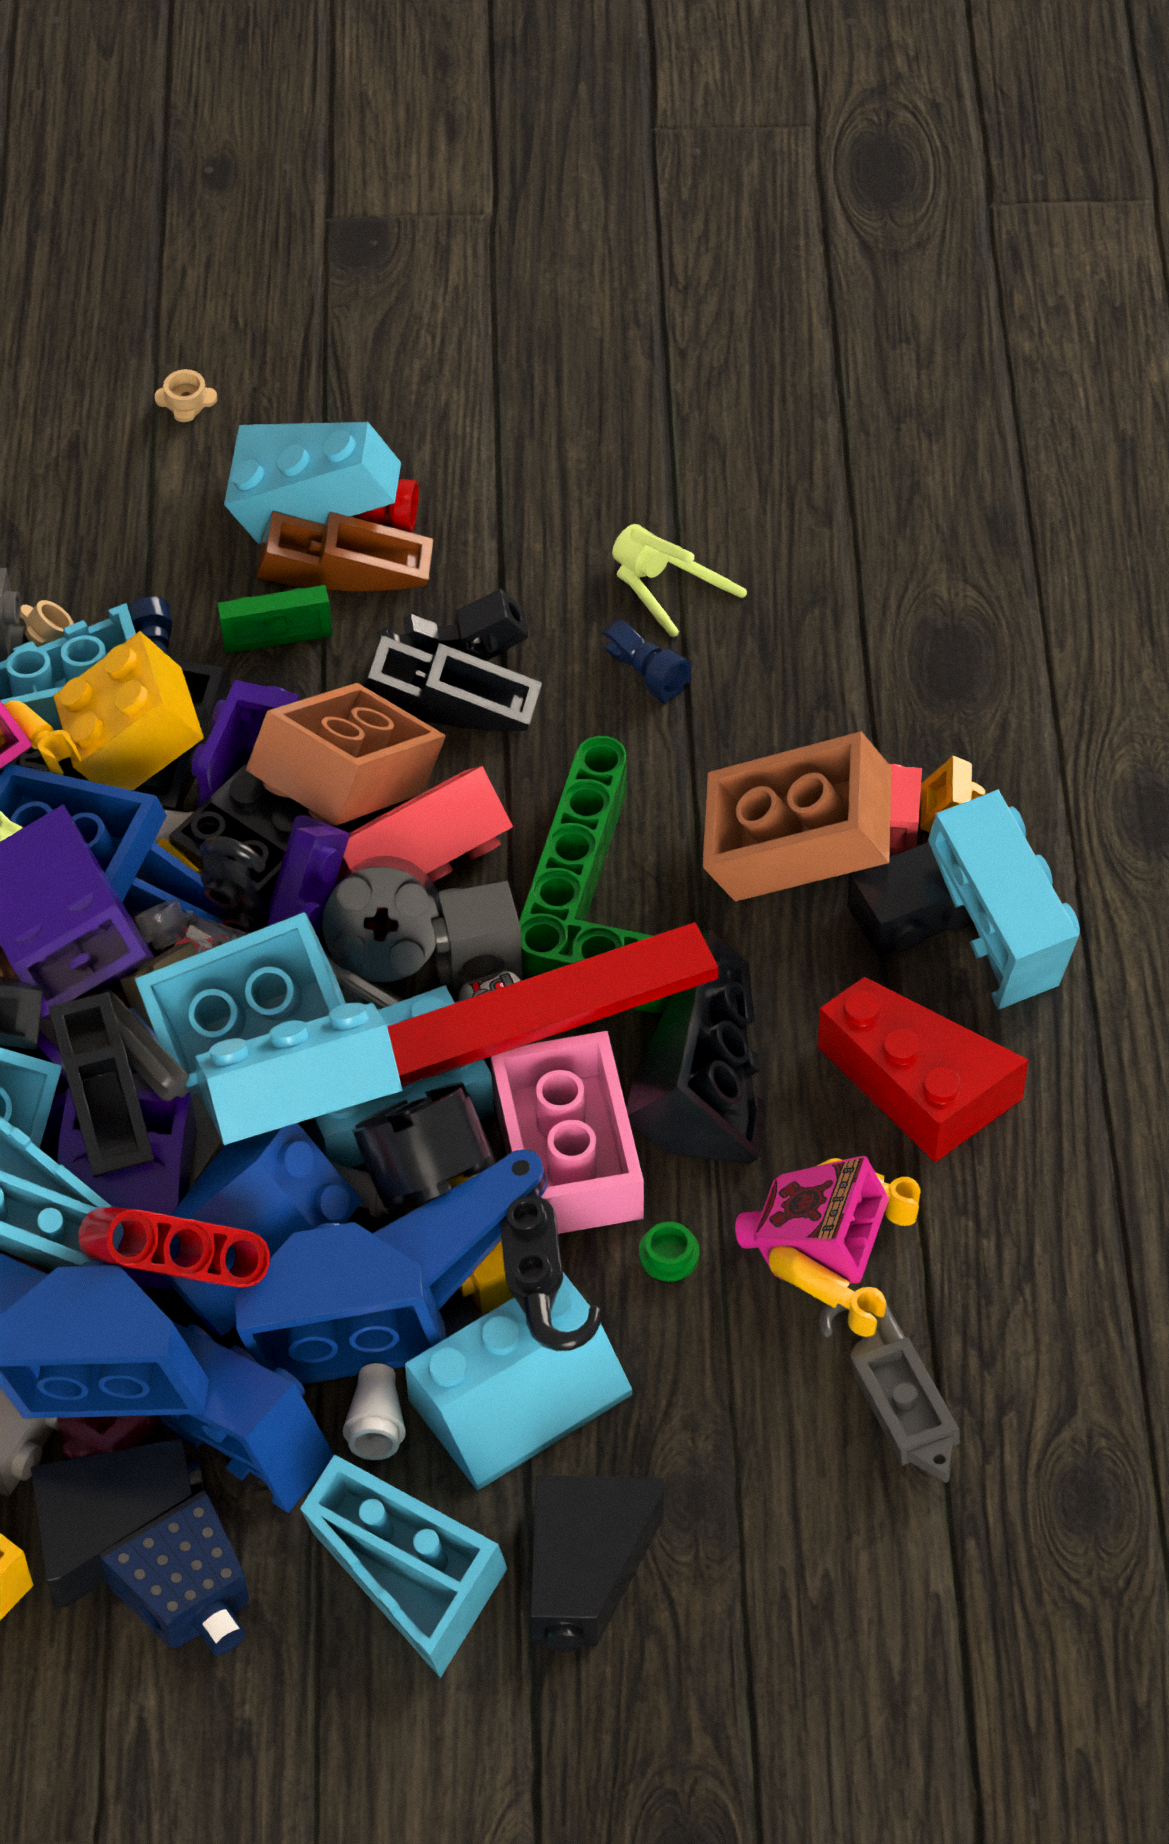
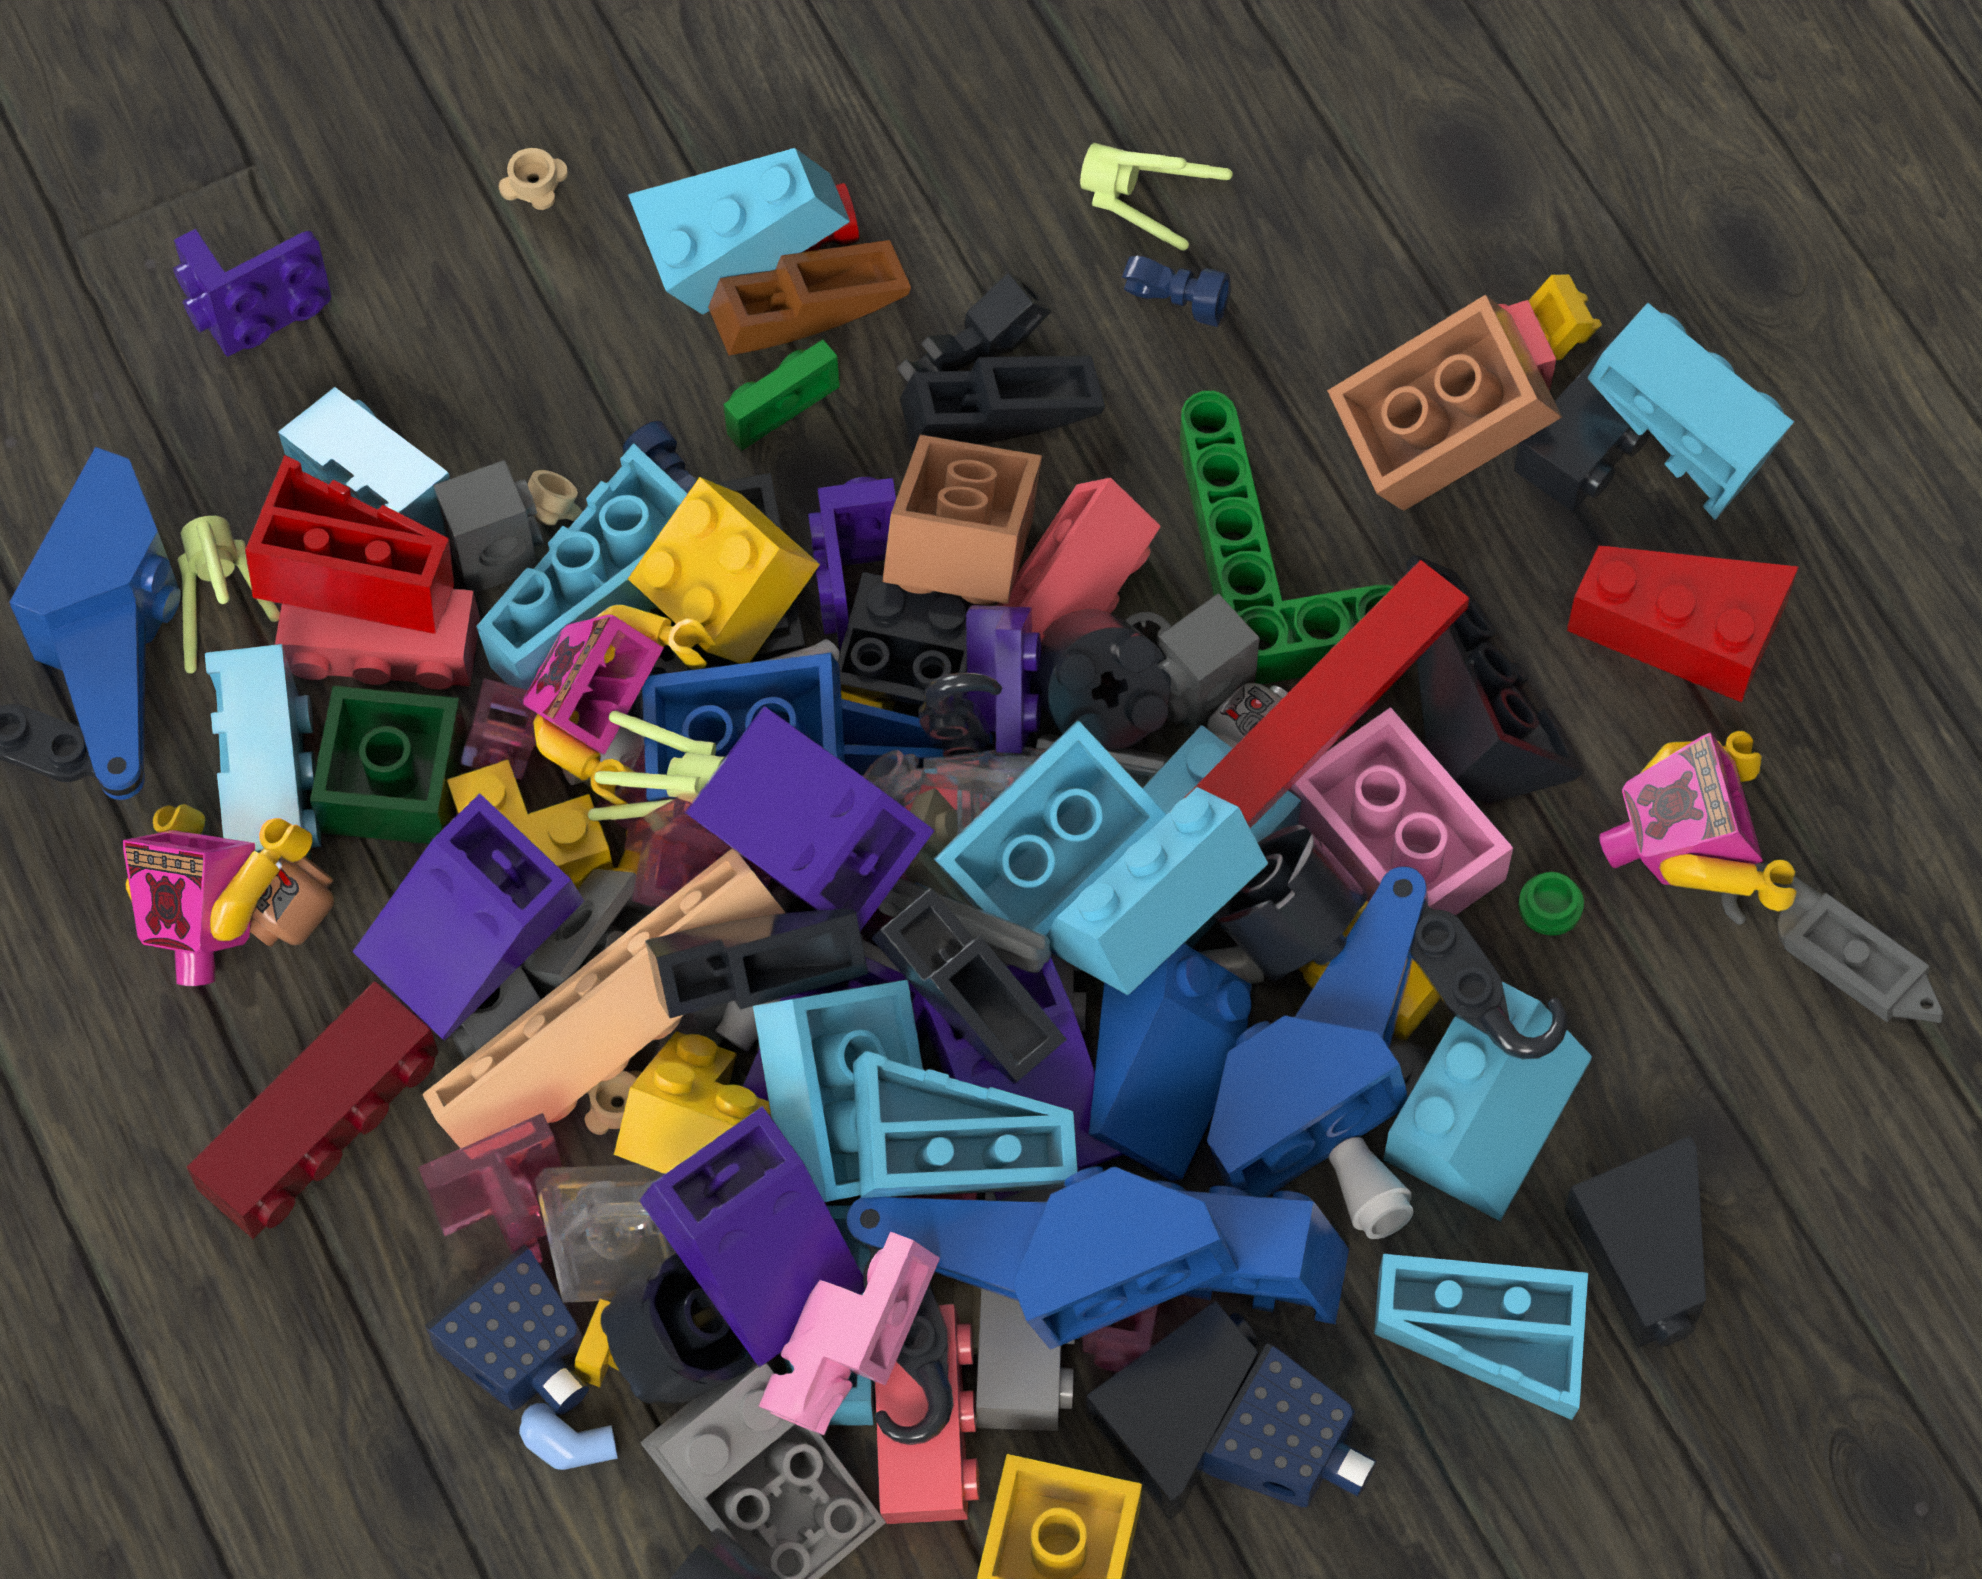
camera: 25 degrees left, 10 degrees up
red beam [79,1207,270,1288] -> none

